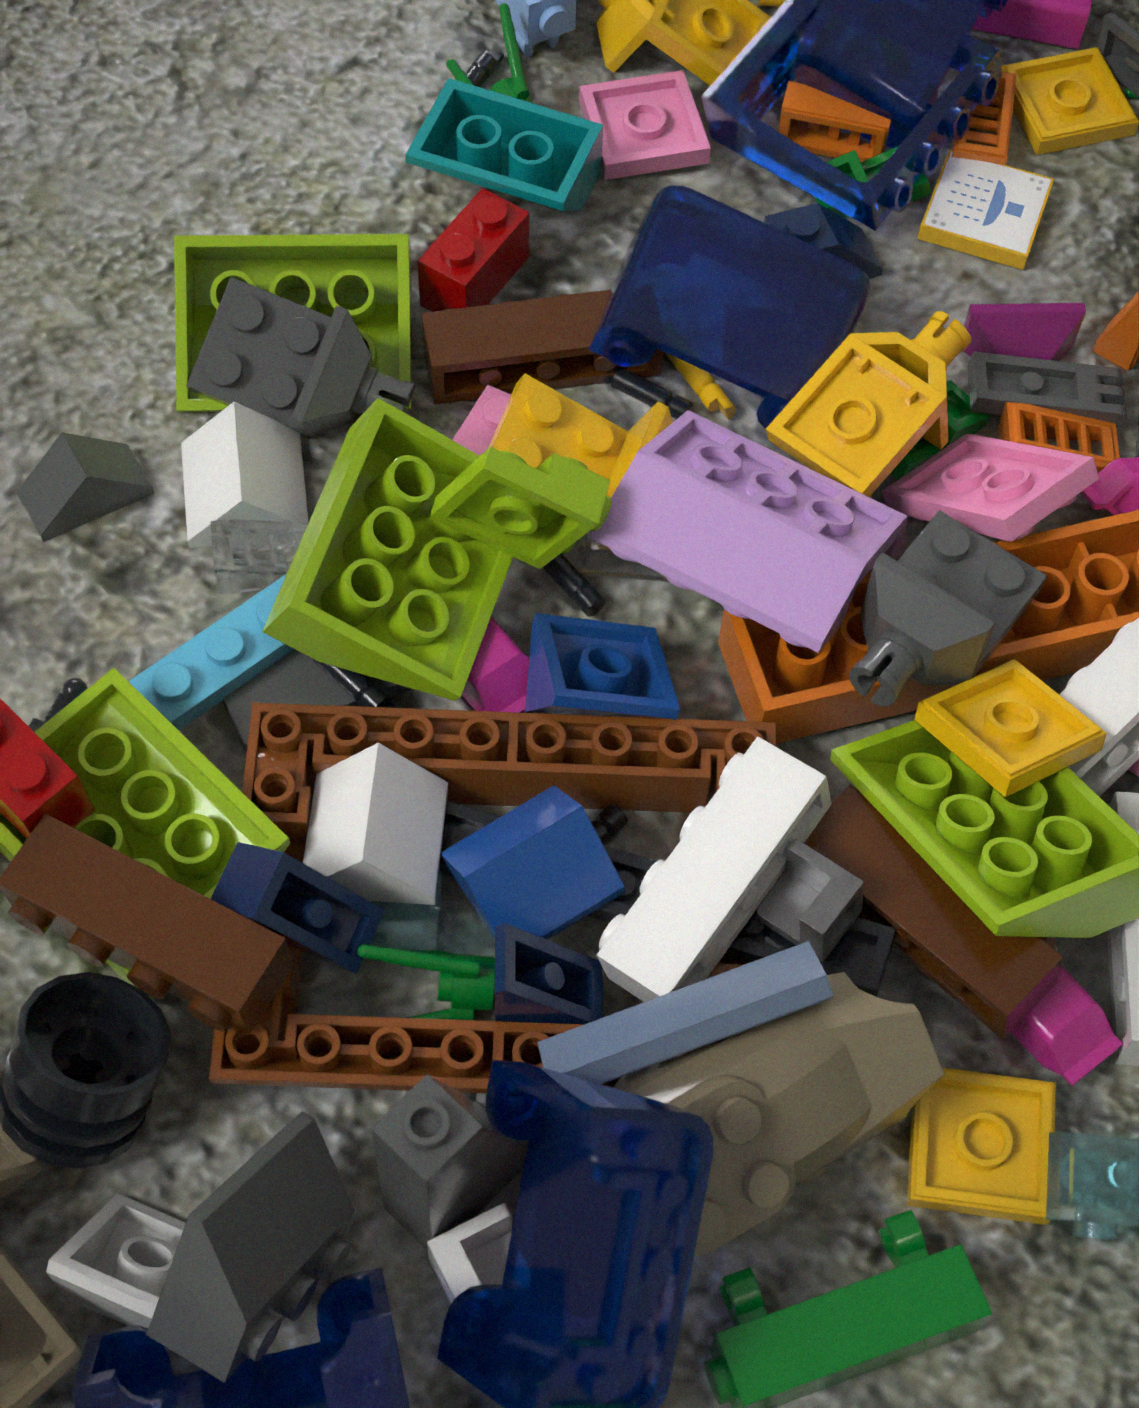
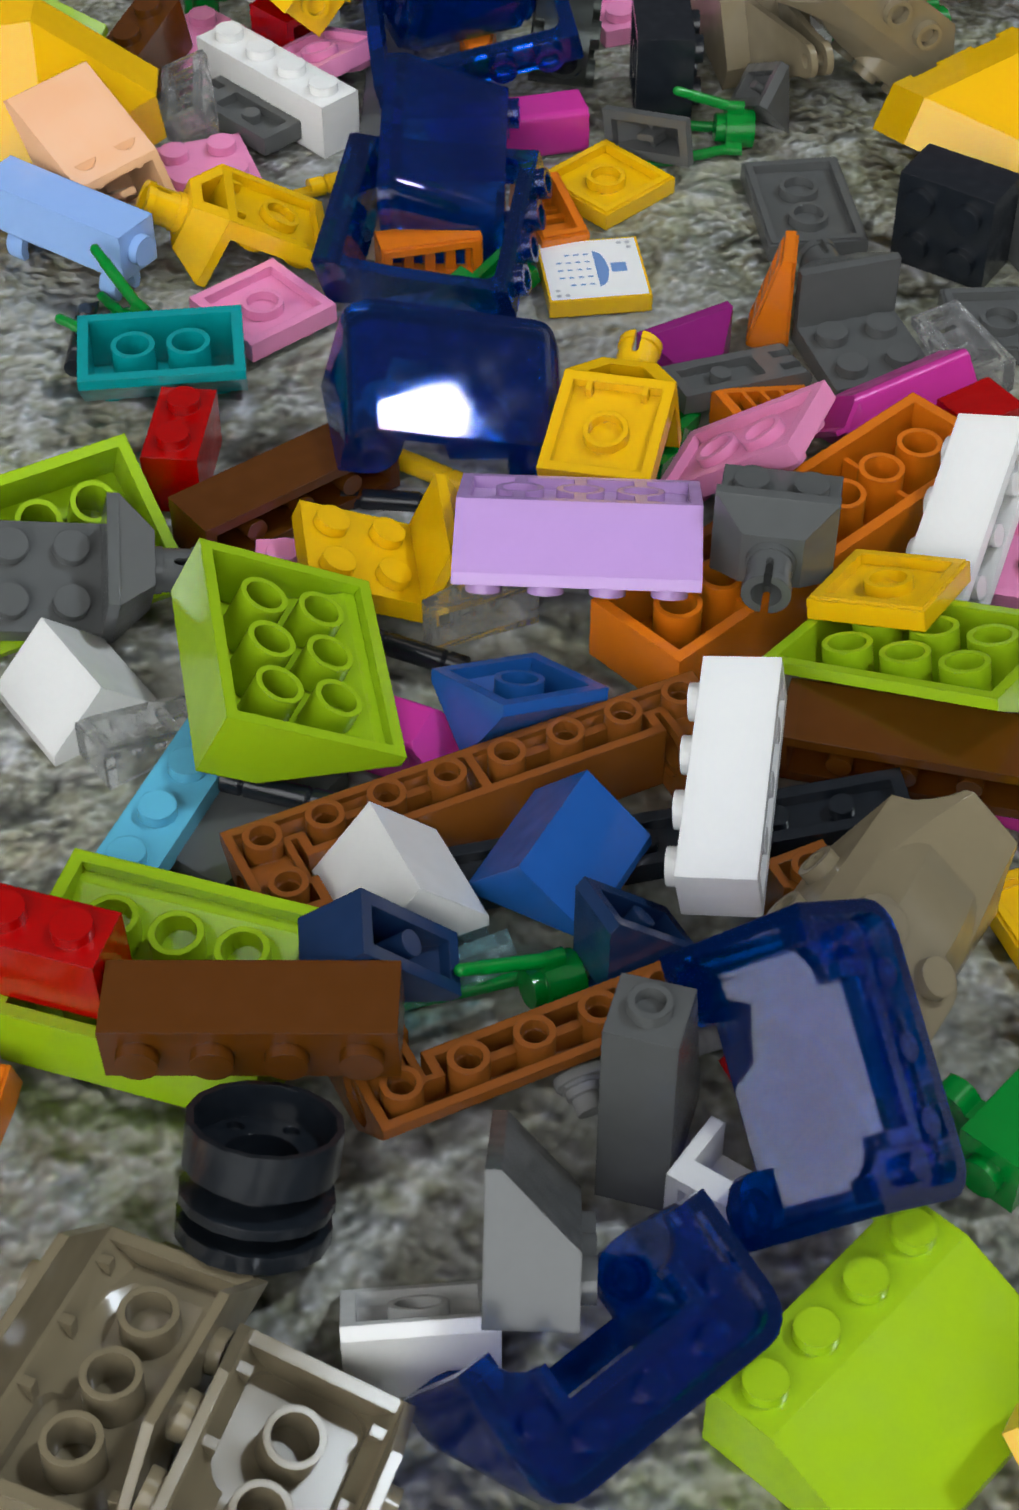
camera: 25 degrees left, 15 degrees down
lime plate [430,446,612,569] -> none
sand blue tile [537,941,834,1100] -> none
flat silver panel [757,839,864,962] -> none

